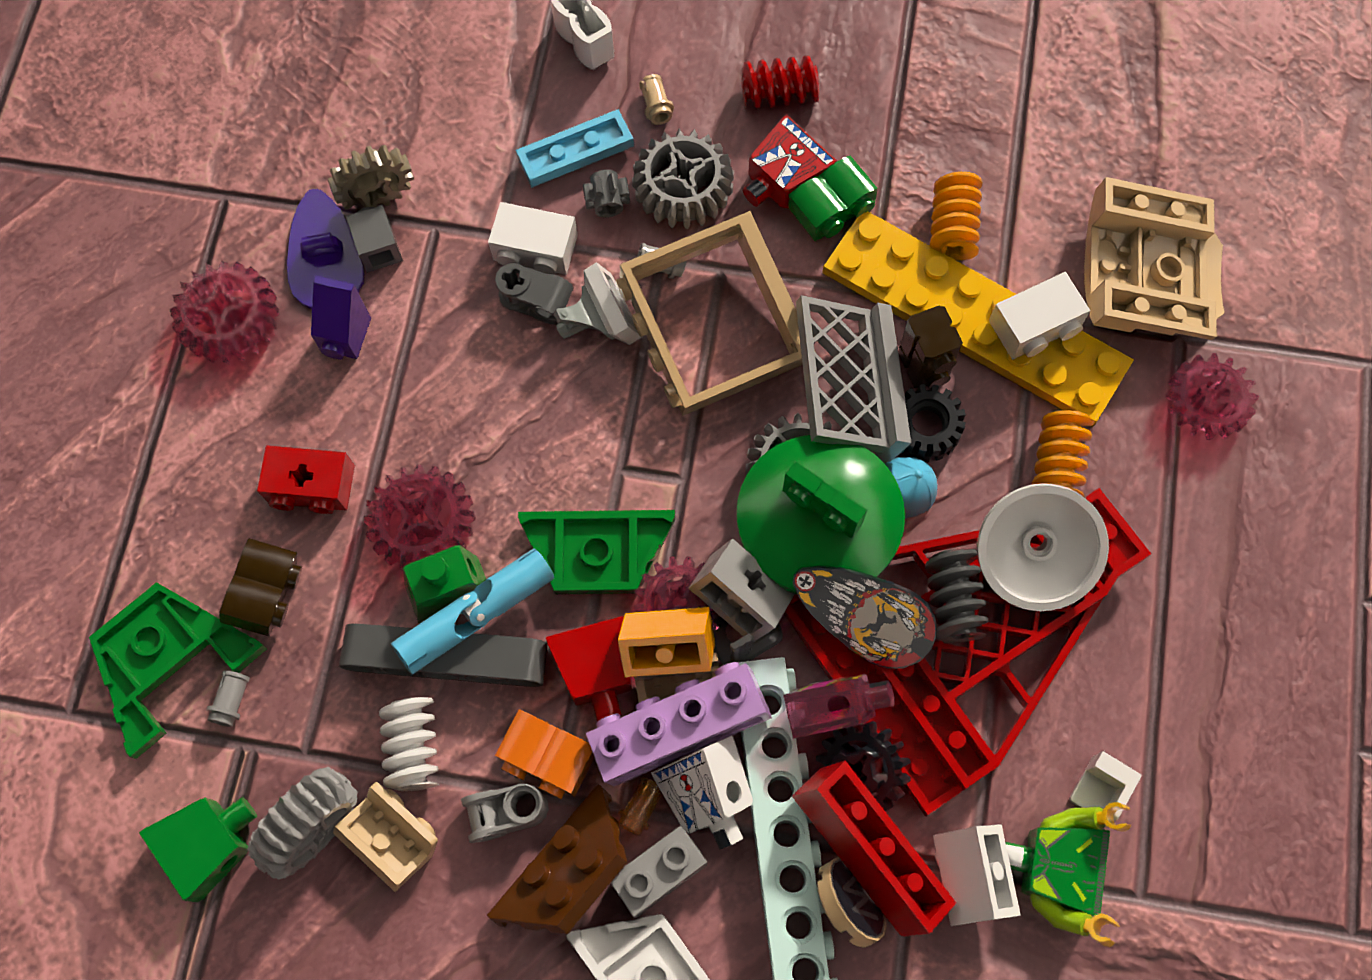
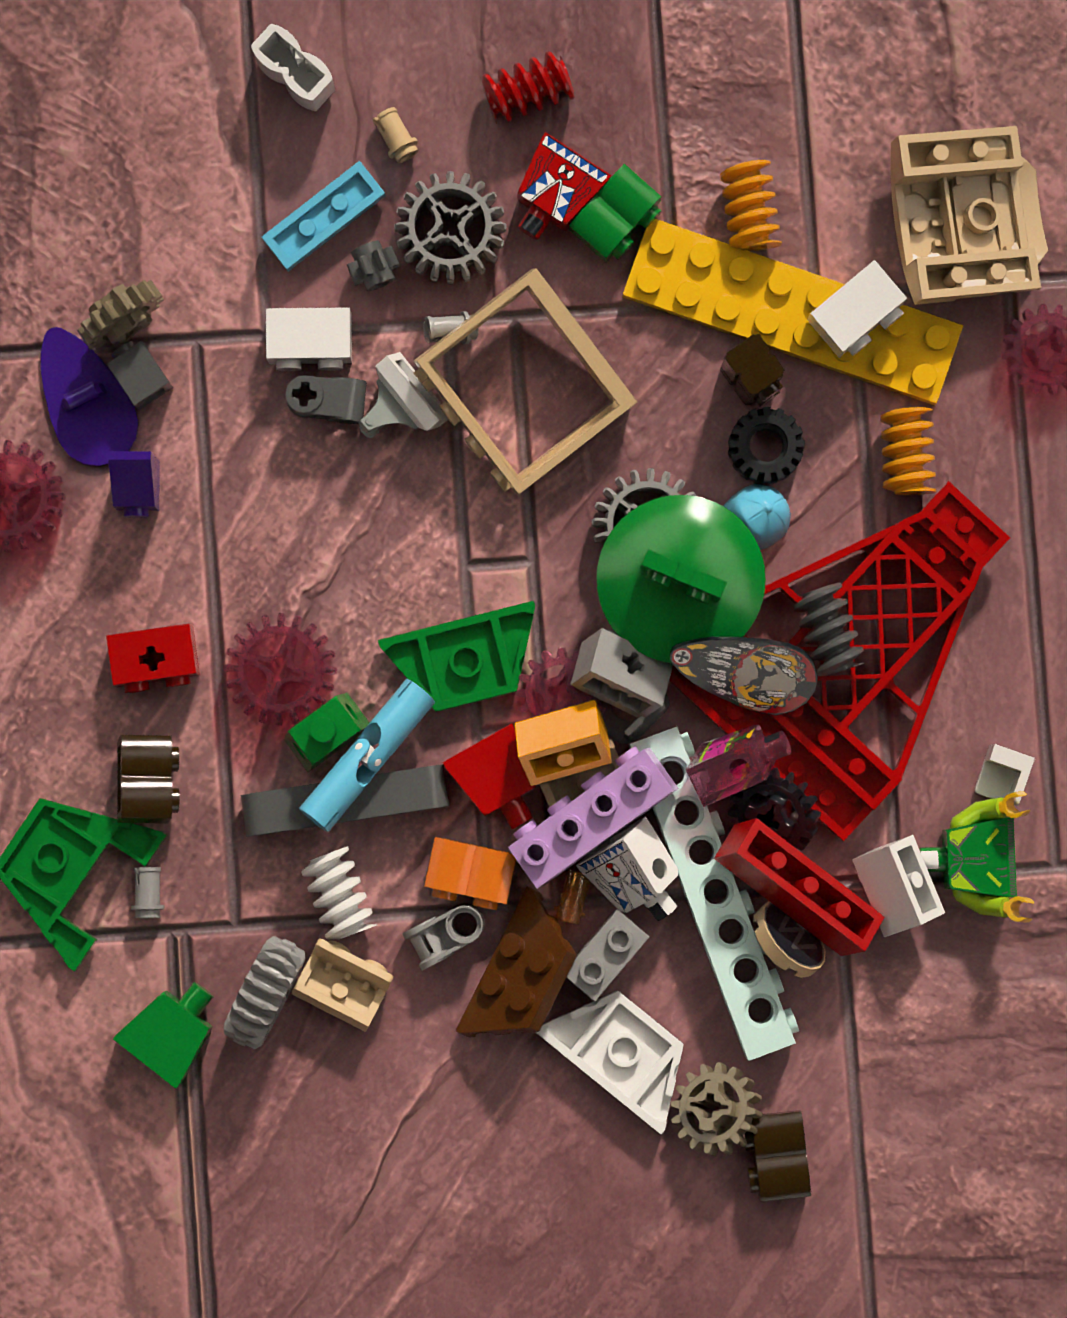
camera: 20 degrees left, 15 degrees up
light grey fence [796,295,911,462] -> none
white dish [977,483,1109,611] -> none

